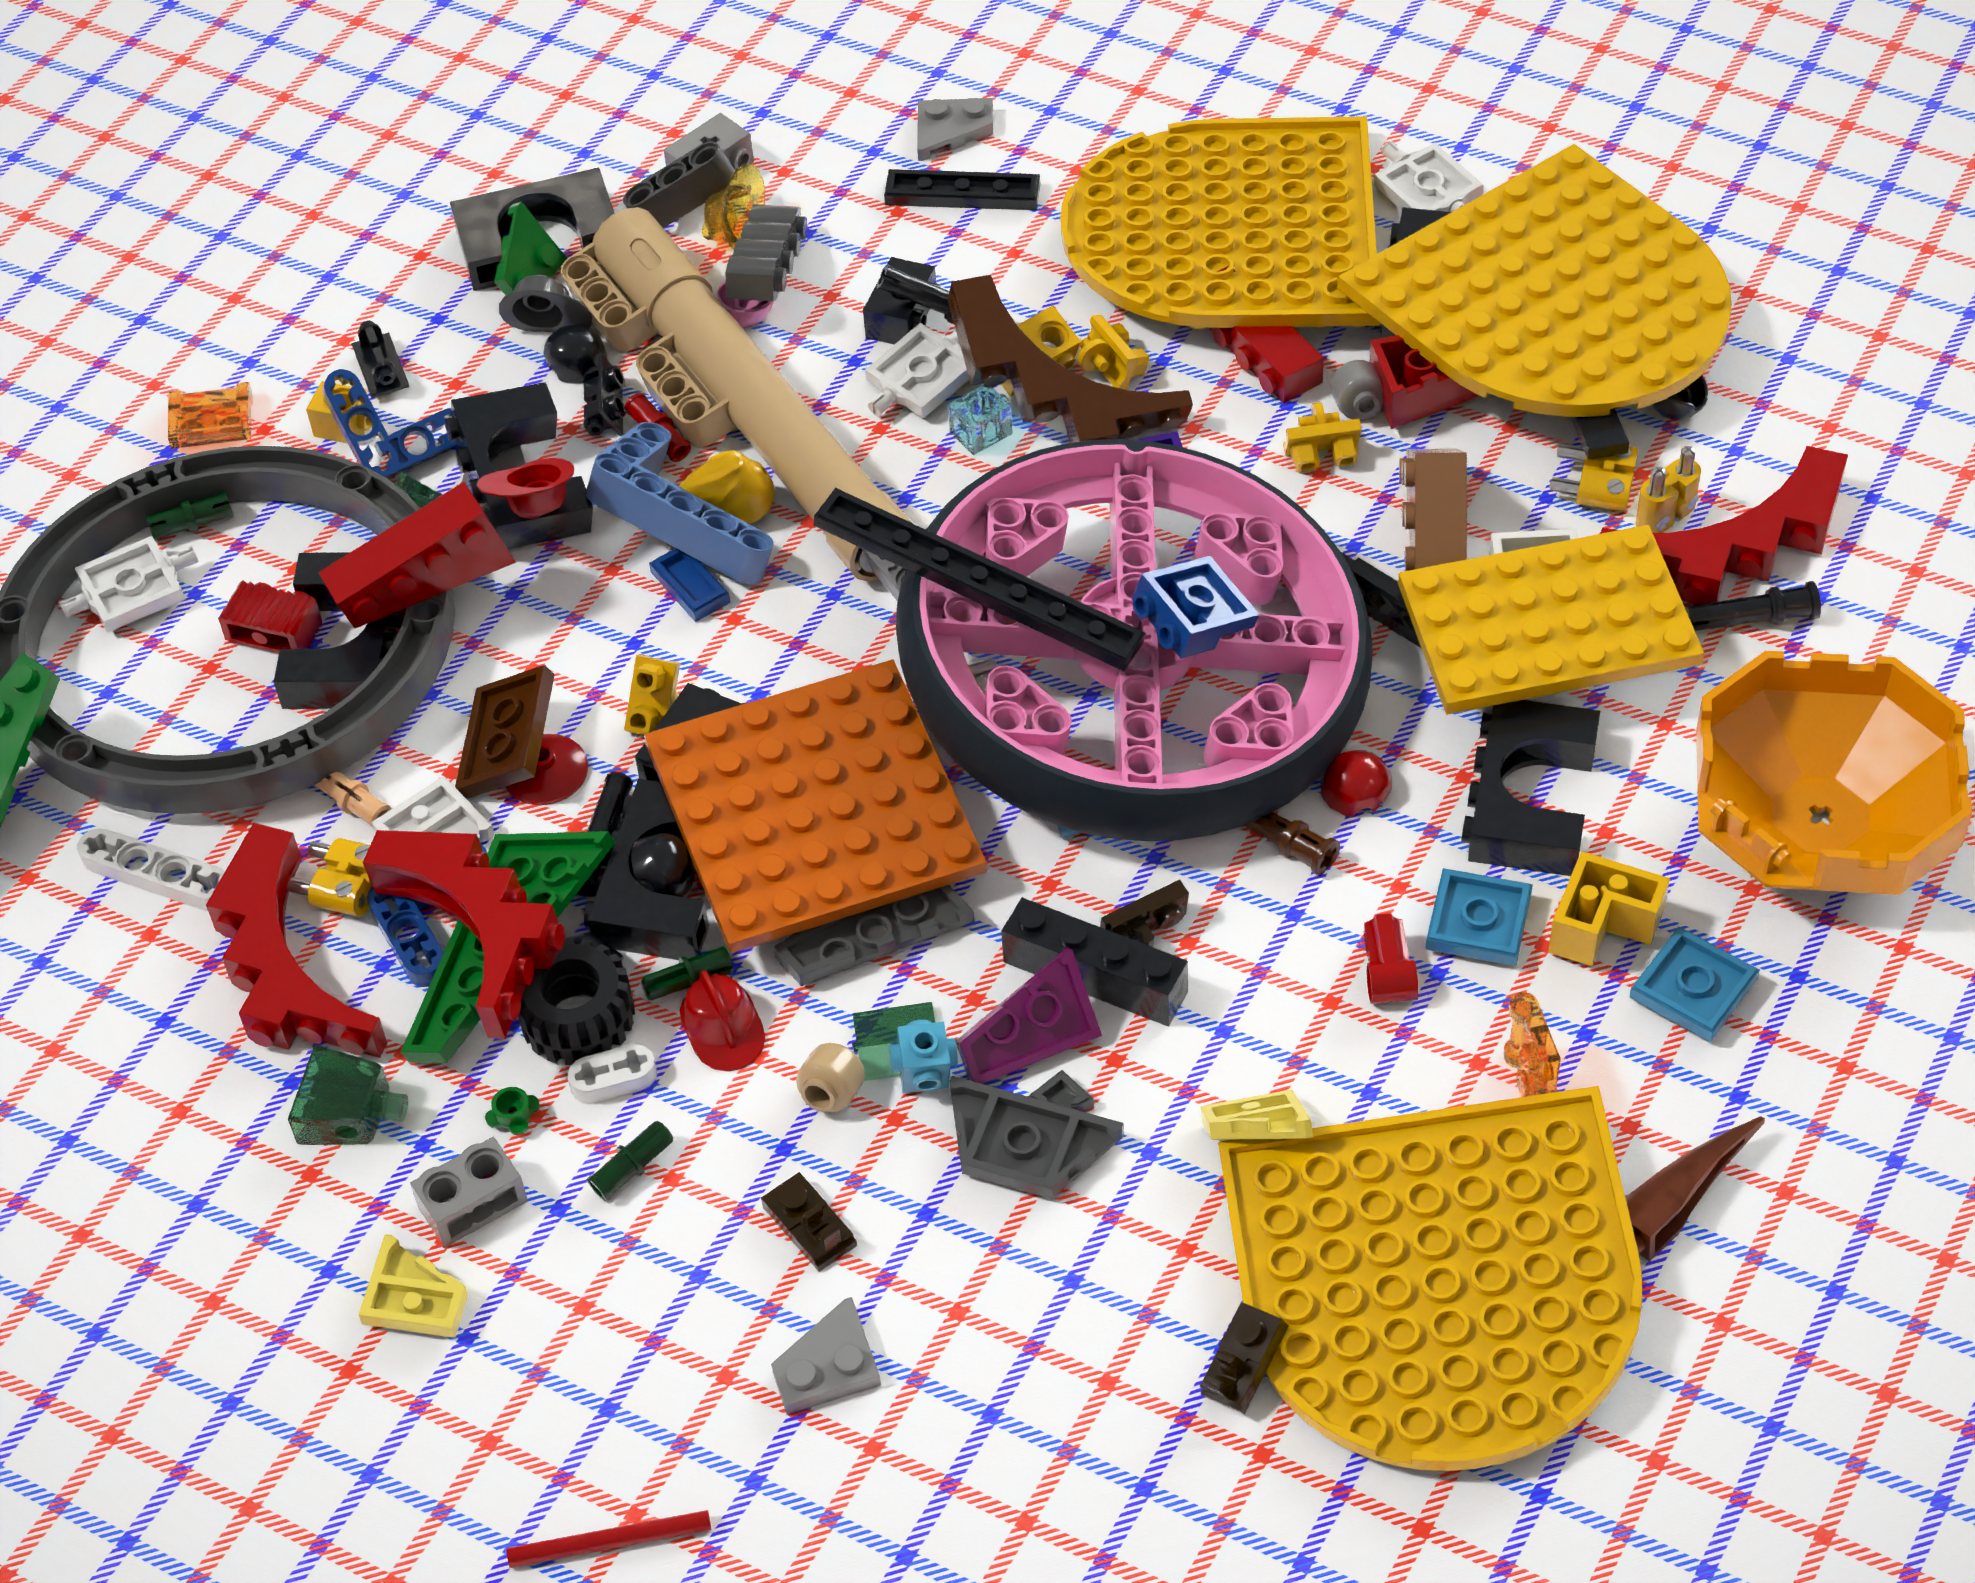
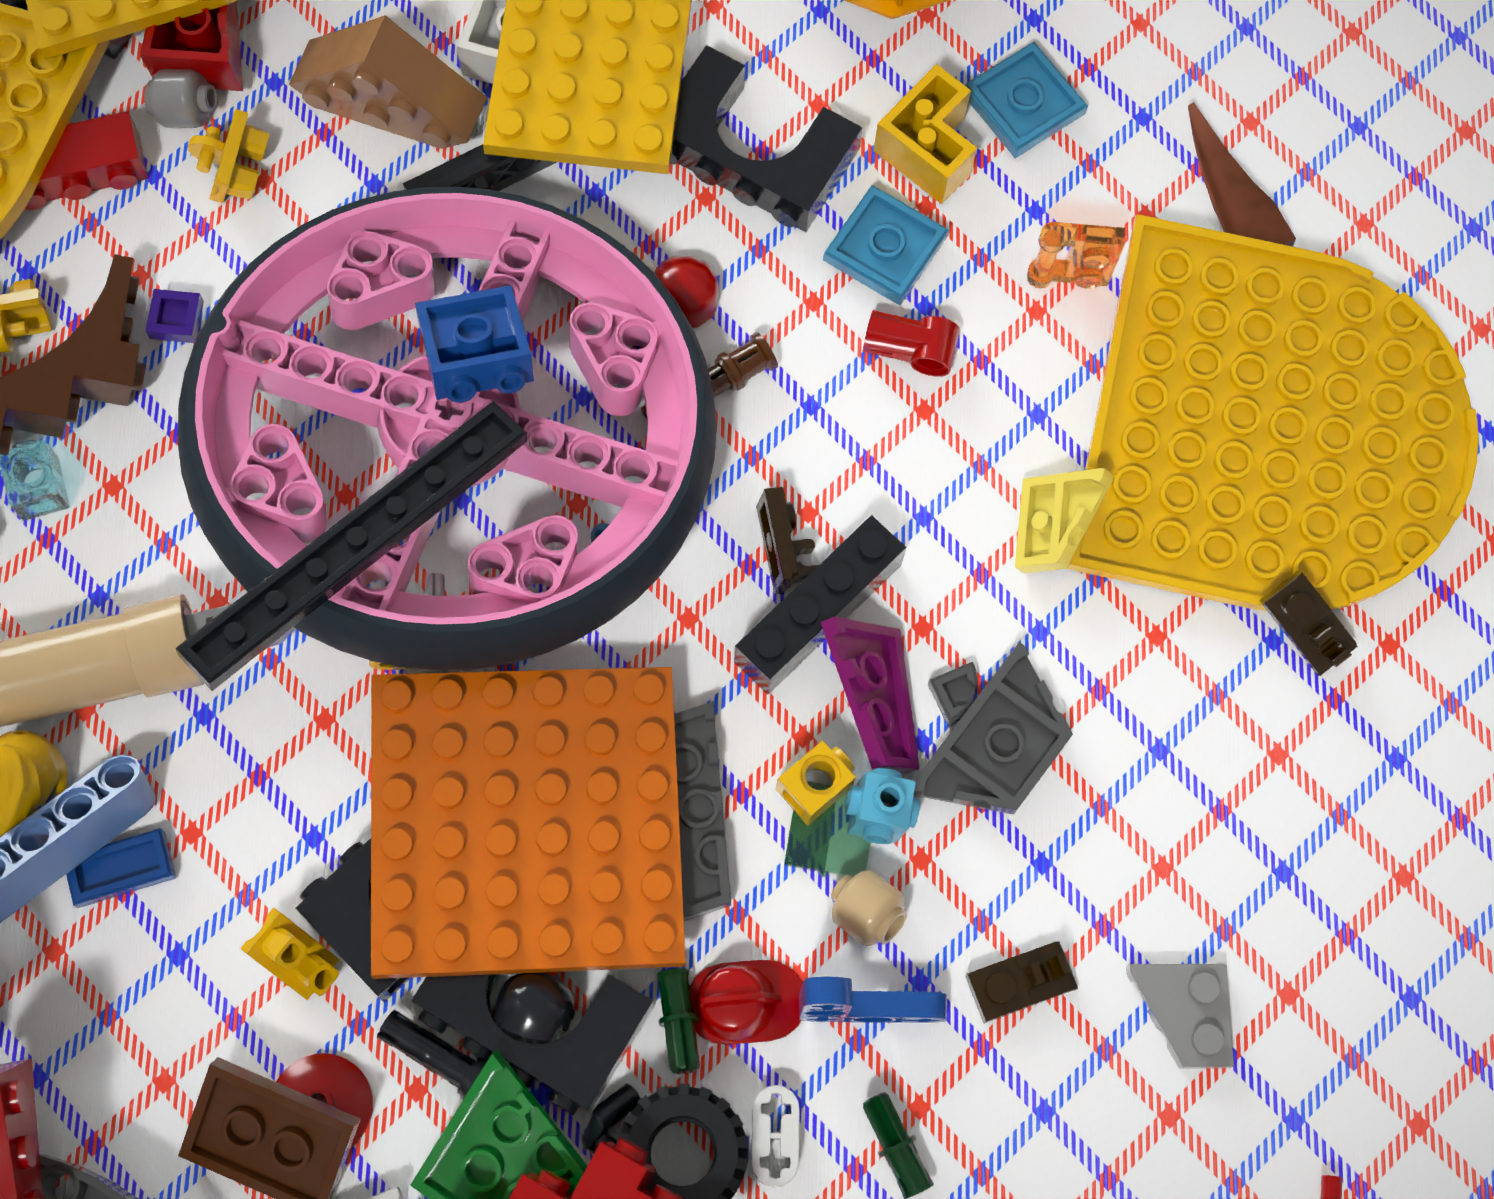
camera: 80 degrees left, 20 degrees up
none -> yellow brick [775,740,856,826]
none -> blue beam [799,976,947,1023]

